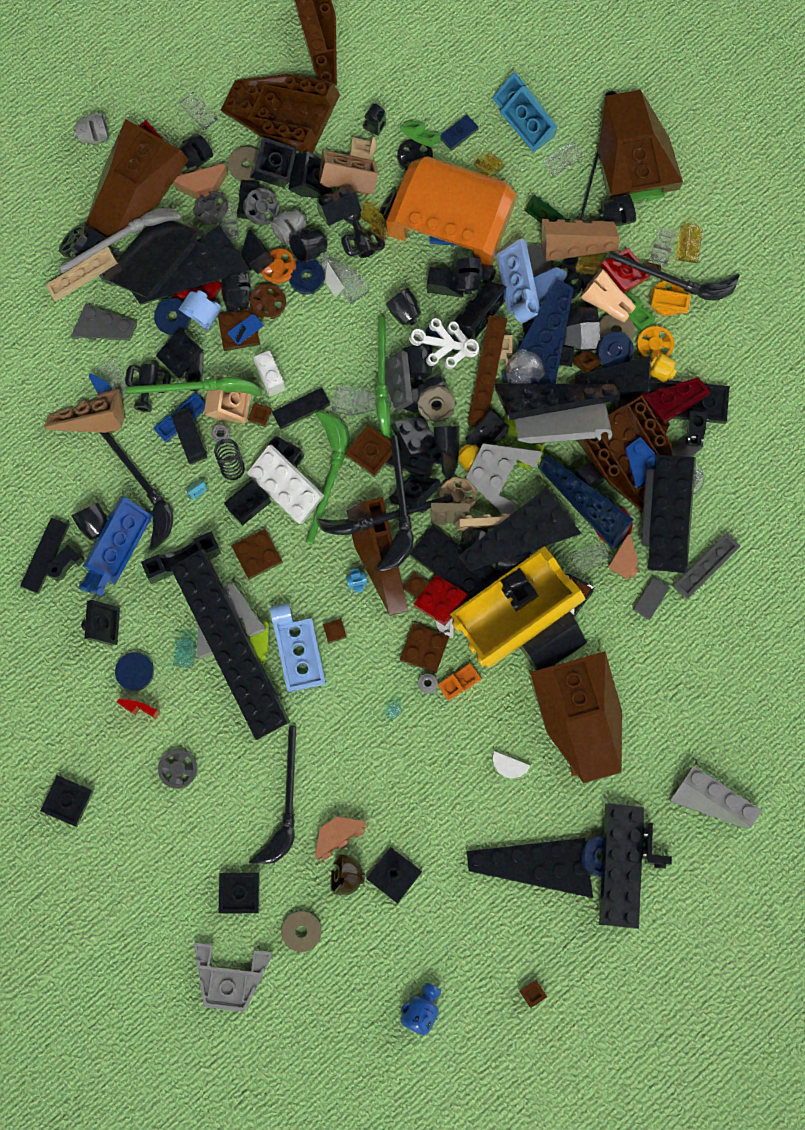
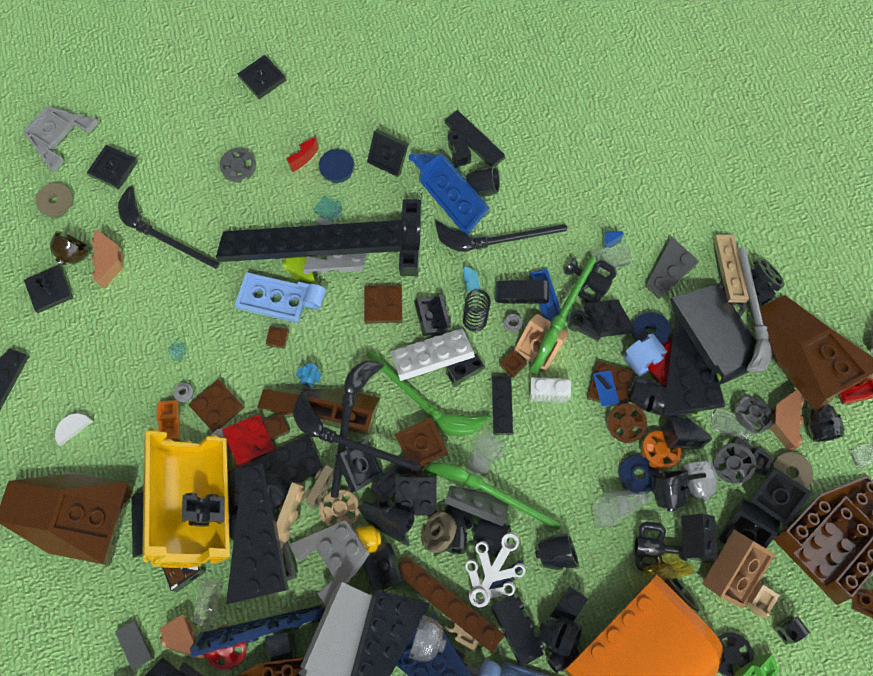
camera: 115 degrees right, 5 degrees down
medium nougat wedge [44,389,125,433] -> none

